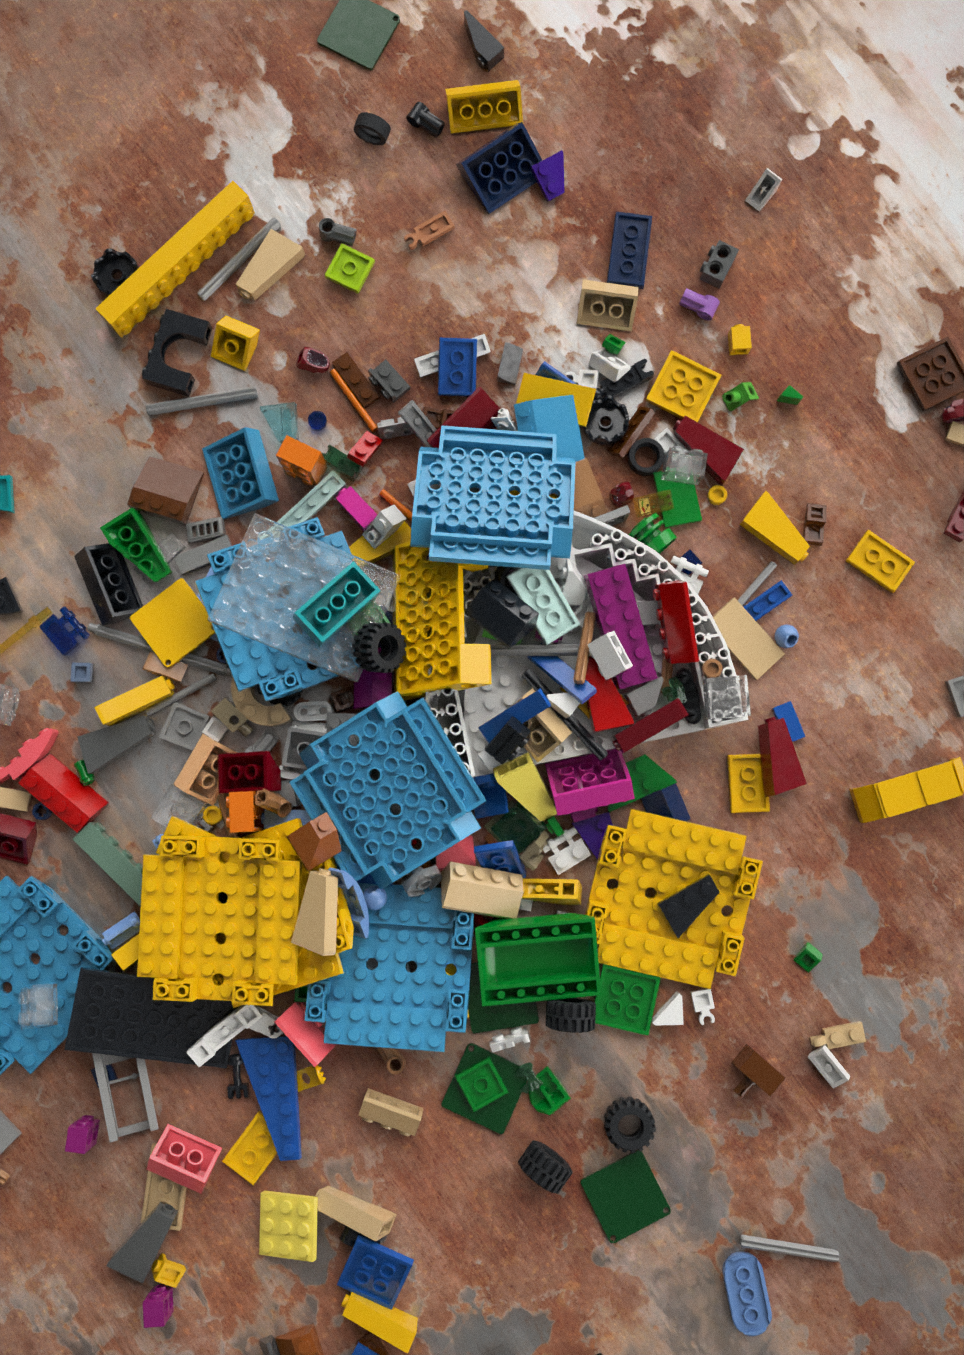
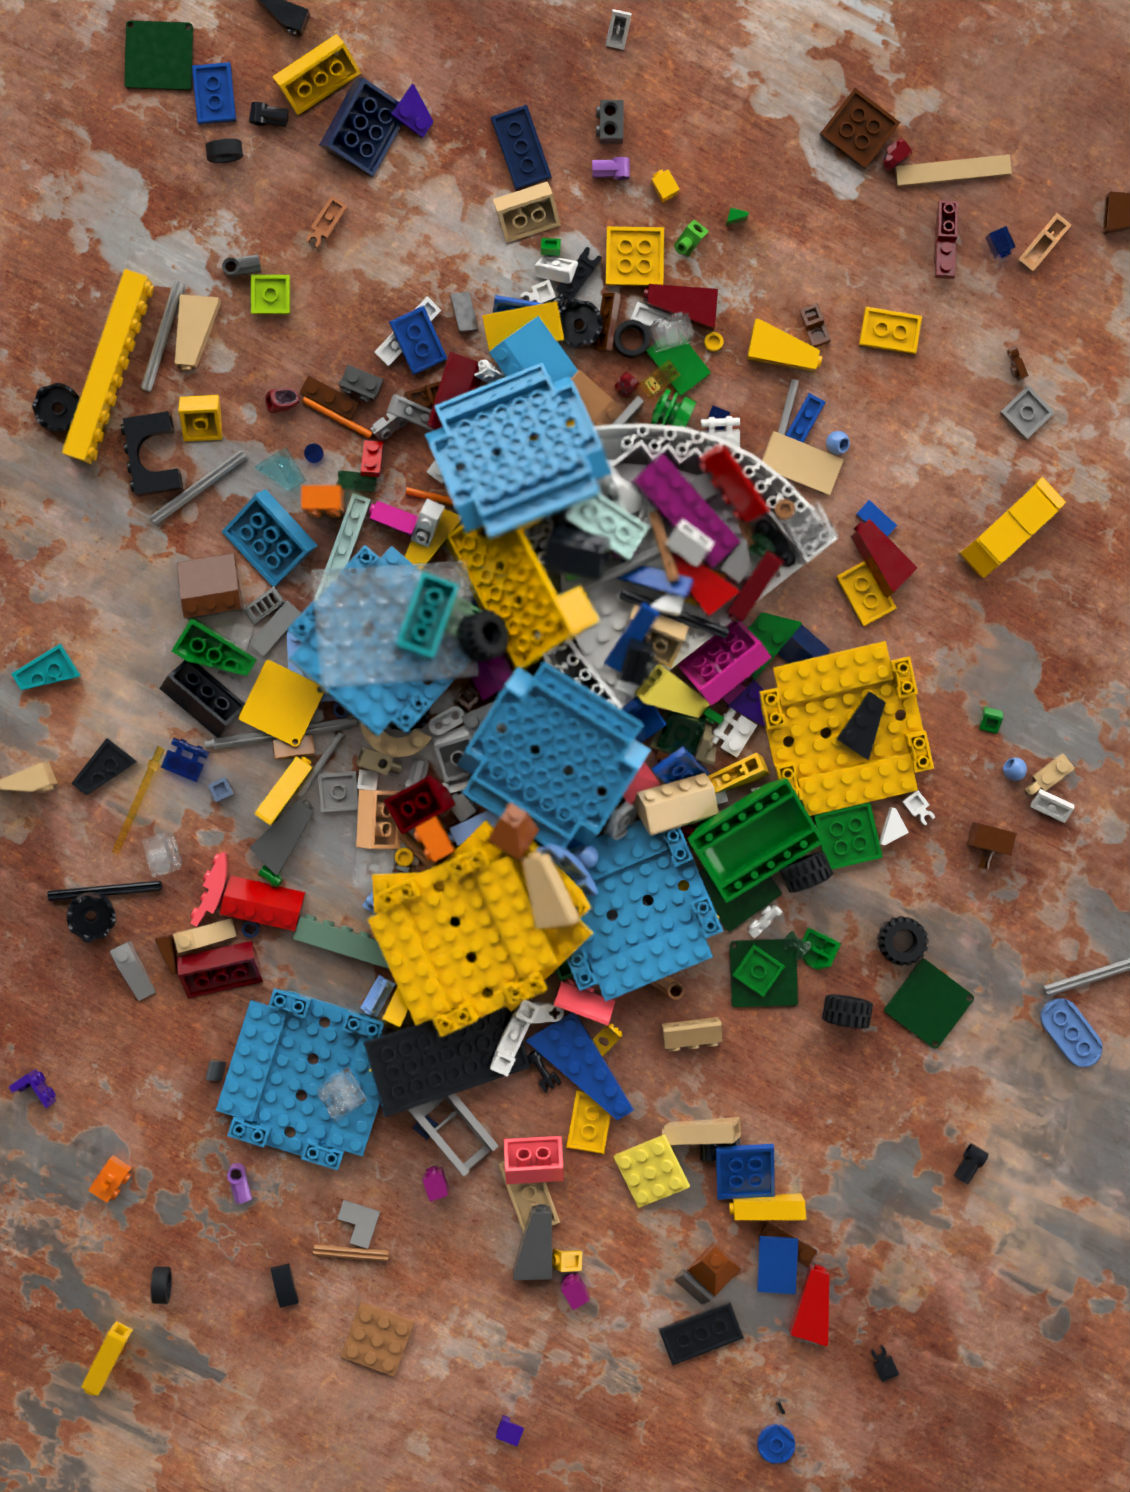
camera: 20 degrees left, 5 degrees up
medium nougat piece [254,789,292,818] -> none
none -> blue tile [192,62,237,125]
none -> medium blue piece [1003,757,1027,781]

